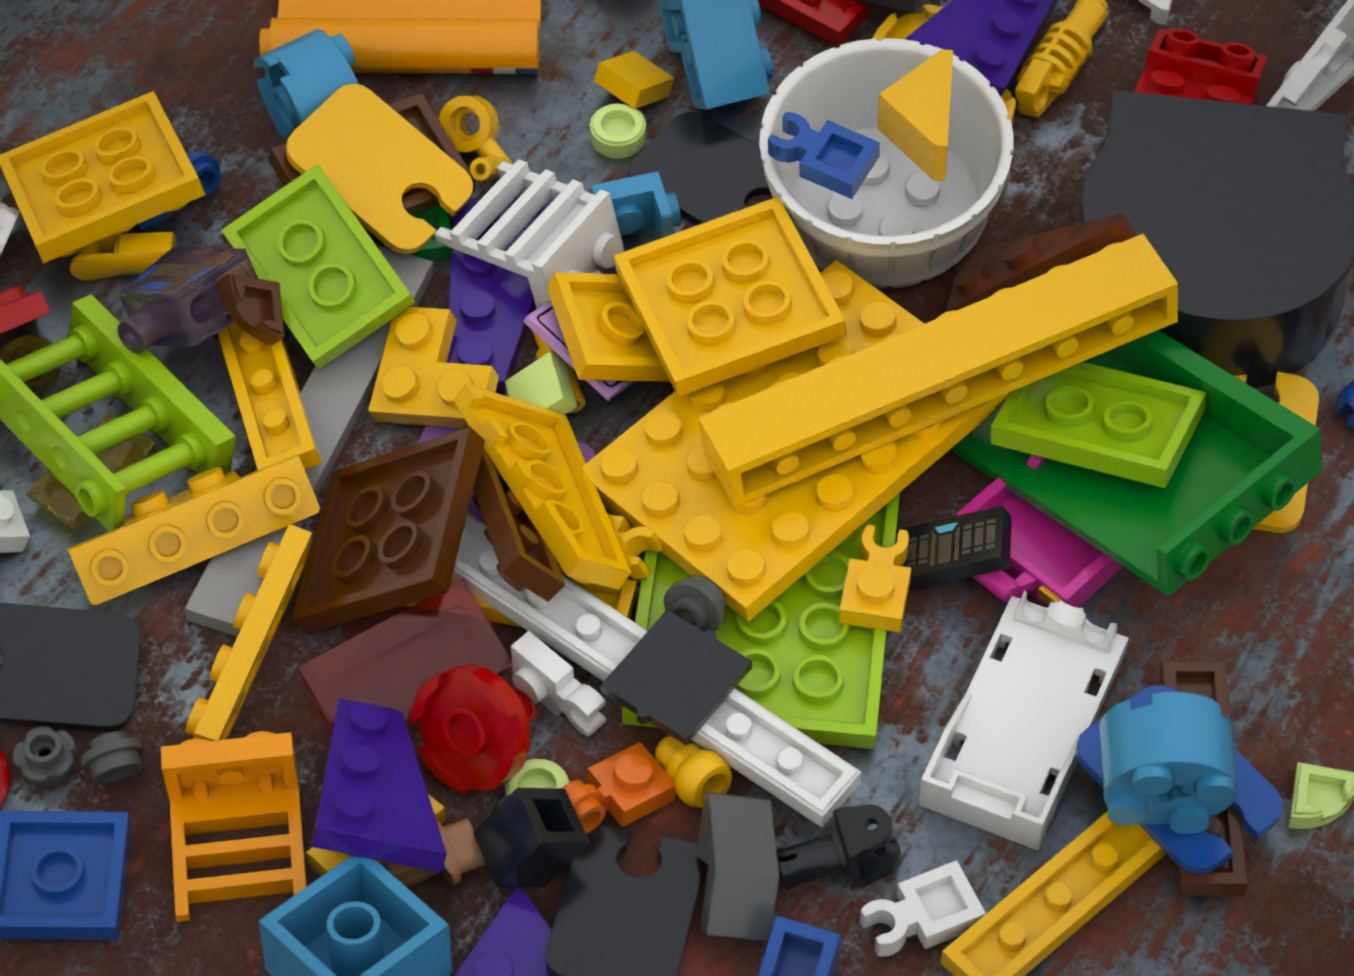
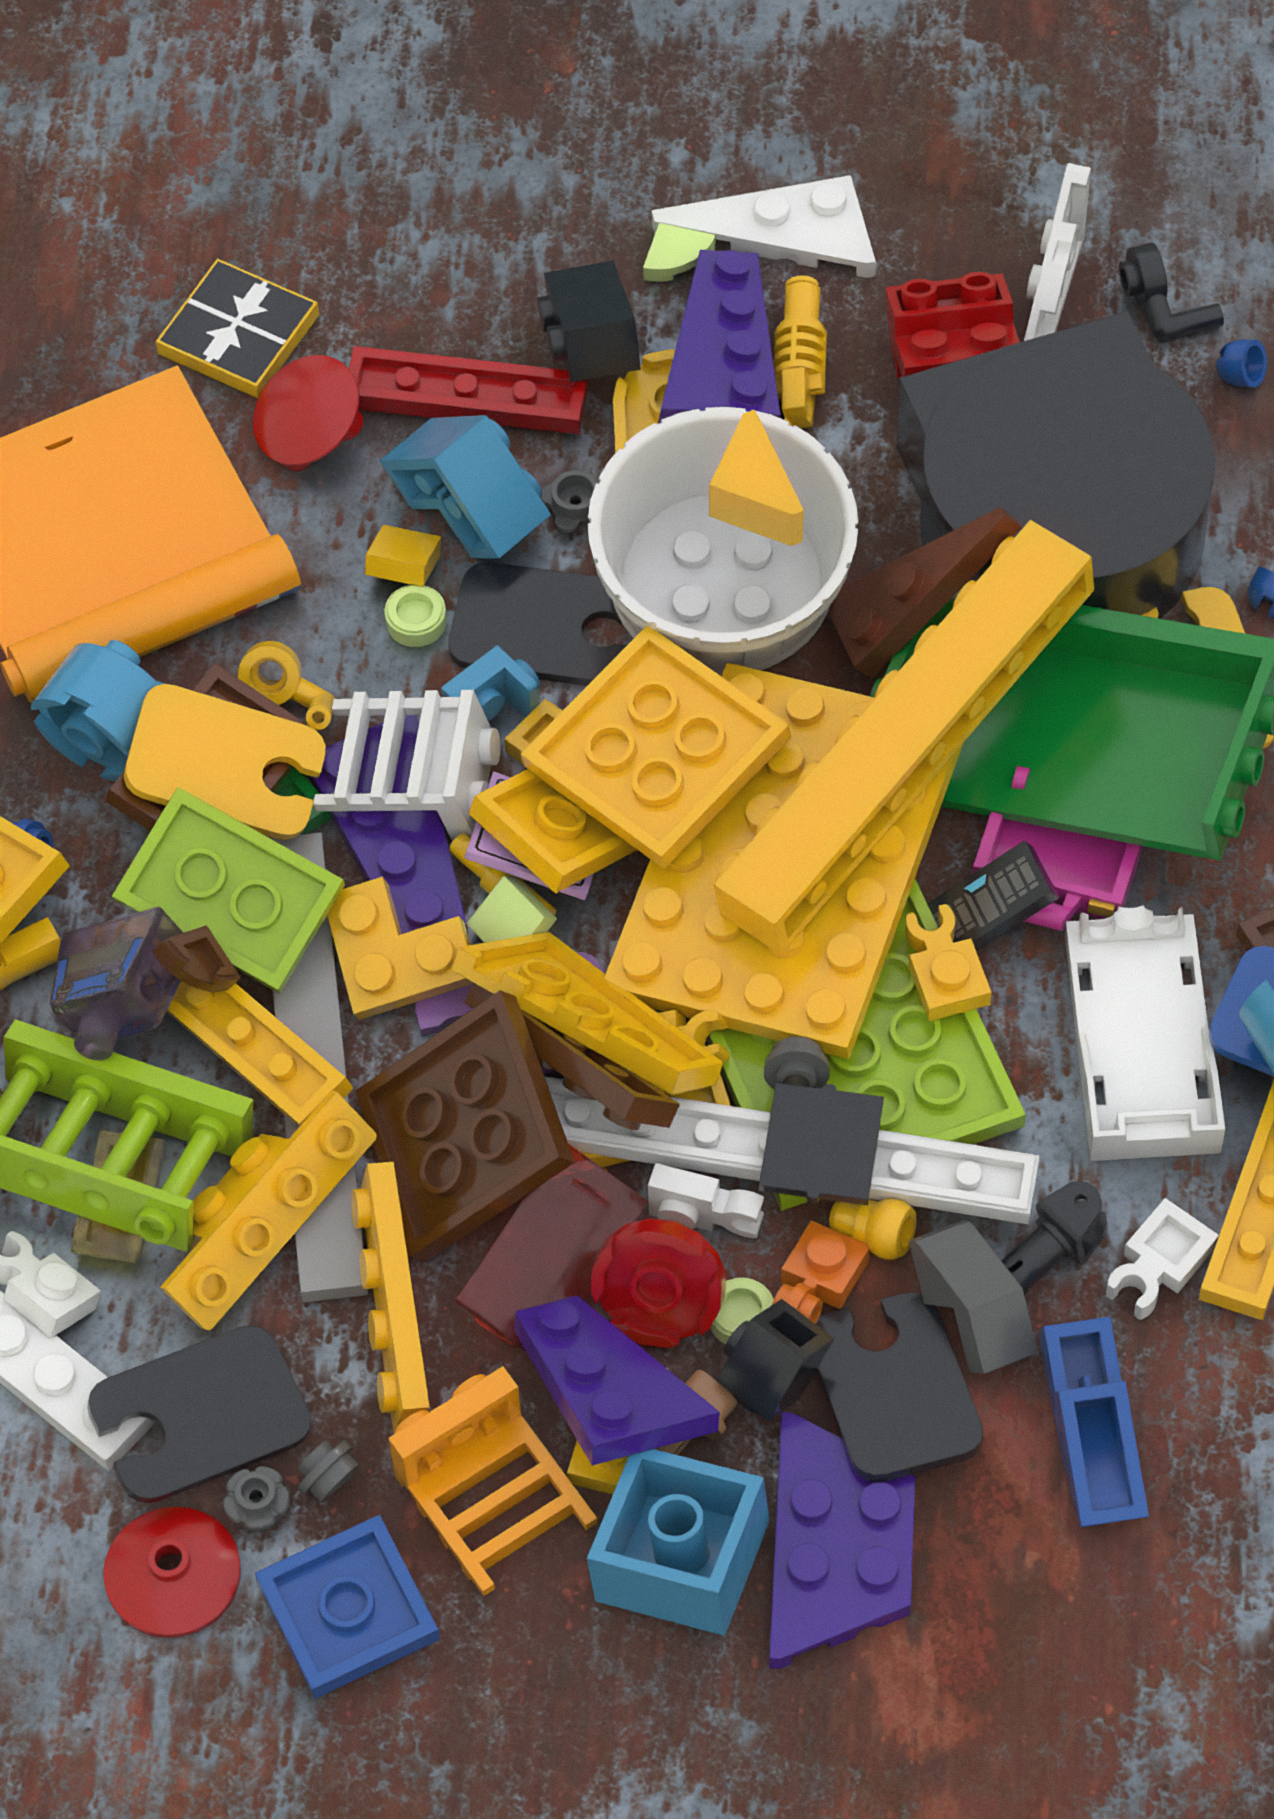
camera: 25 degrees left, 5 degrees up
blue plate [768,112,880,199] -> none
lime plate [991,362,1206,488] -> none

